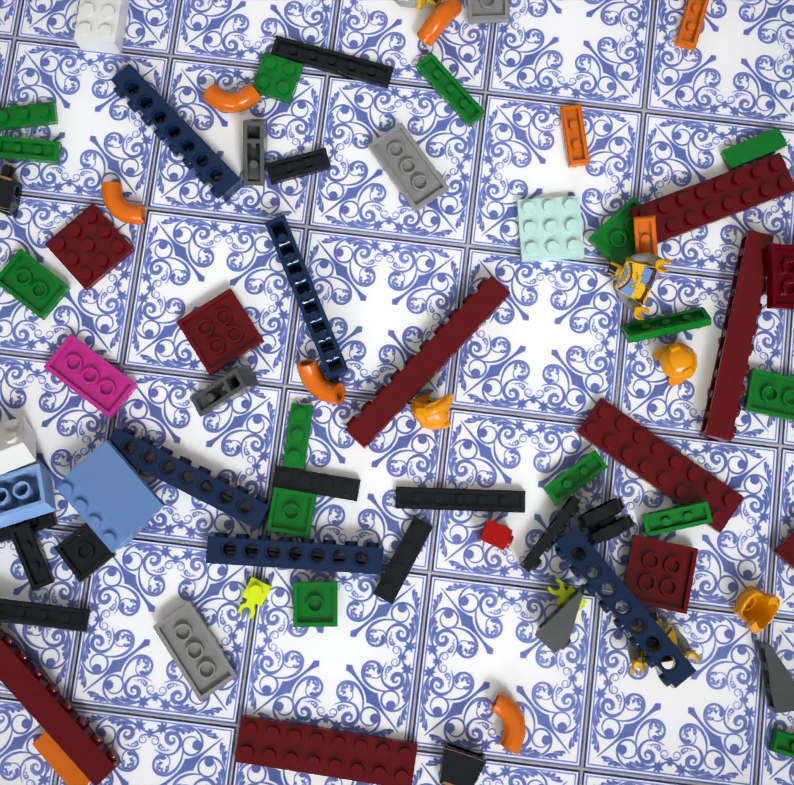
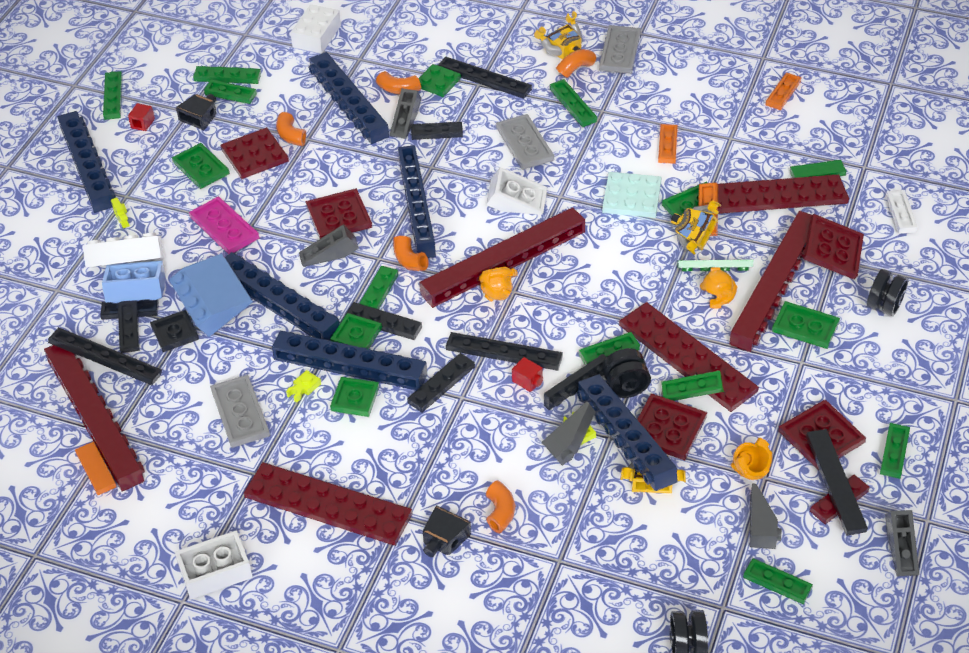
camera: 15 degrees right, 35 degrees down
none -> white slope [486,167,547,215]

